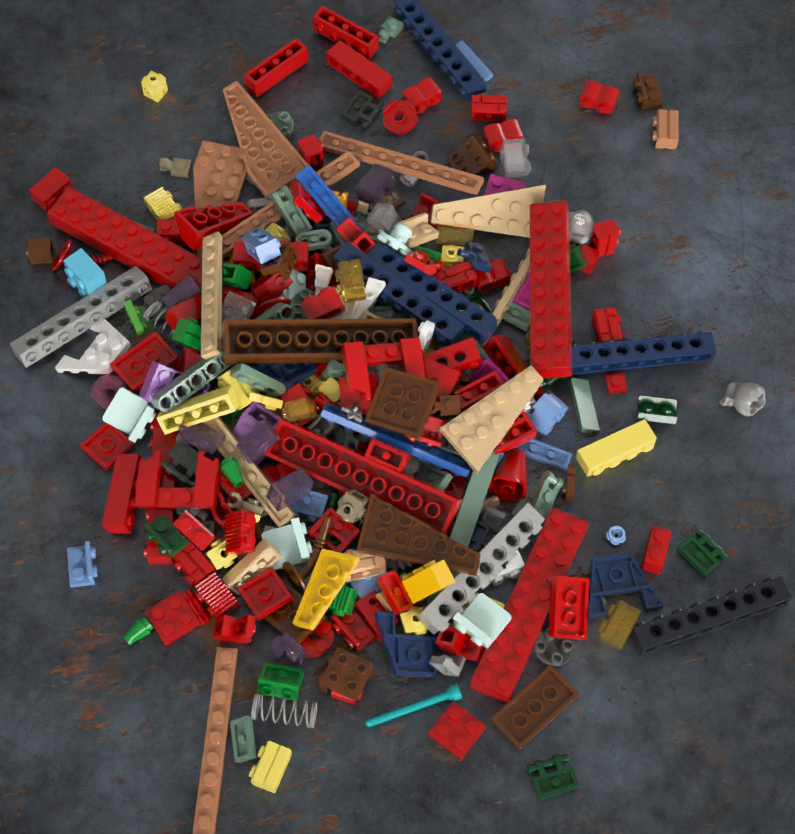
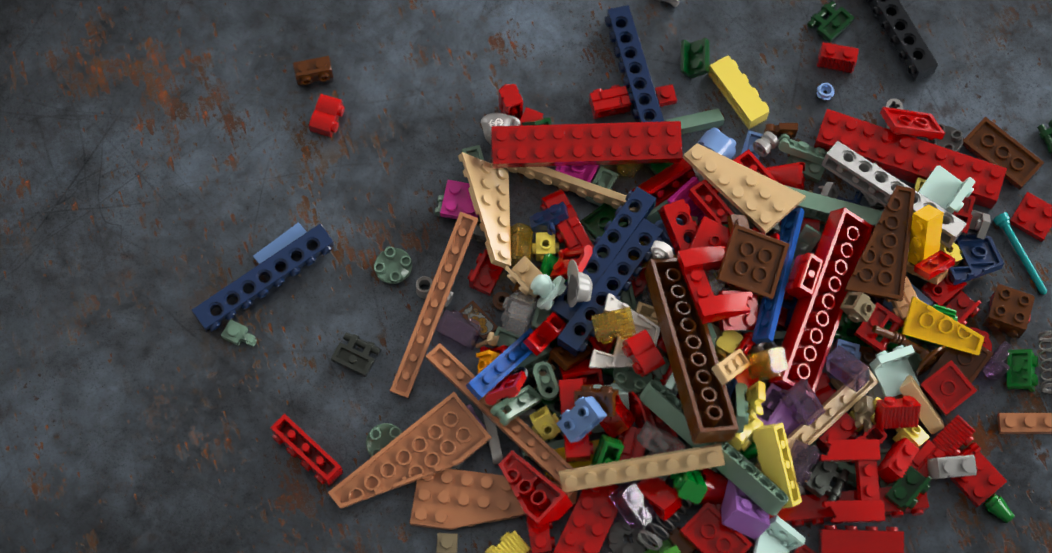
camera: 95 degrees left, 5 degrees up
red brick [213,614,256,644] -> none
green cone [220,457,245,488] -> none
red brick [298,134,324,172] -> none
red brick [313,5,379,60] -> none
red brick [326,40,392,100] -> none
light grey plant [341,405,362,423] -> none
red plate [383,100,418,136] -> none
red brick [402,77,442,113] -> none
reddish brown bracket [447,136,499,175] -> none
red brick [471,93,507,121] -> none
red brick [483,119,523,152] -> none
clear brick [499,138,531,179] -> none
dark blue wing [588,553,664,619] -> none
clear yellow brick [598,600,641,650] -> none
nougat brick [652,109,679,149] -> none
none -> sand green dish [374,247,412,284]
none -> light grey piece [567,259,593,307]
none -> tan tile [711,348,750,385]
none -> light grey wheel [753,131,779,157]
none -> light grey brick [927,455,977,479]

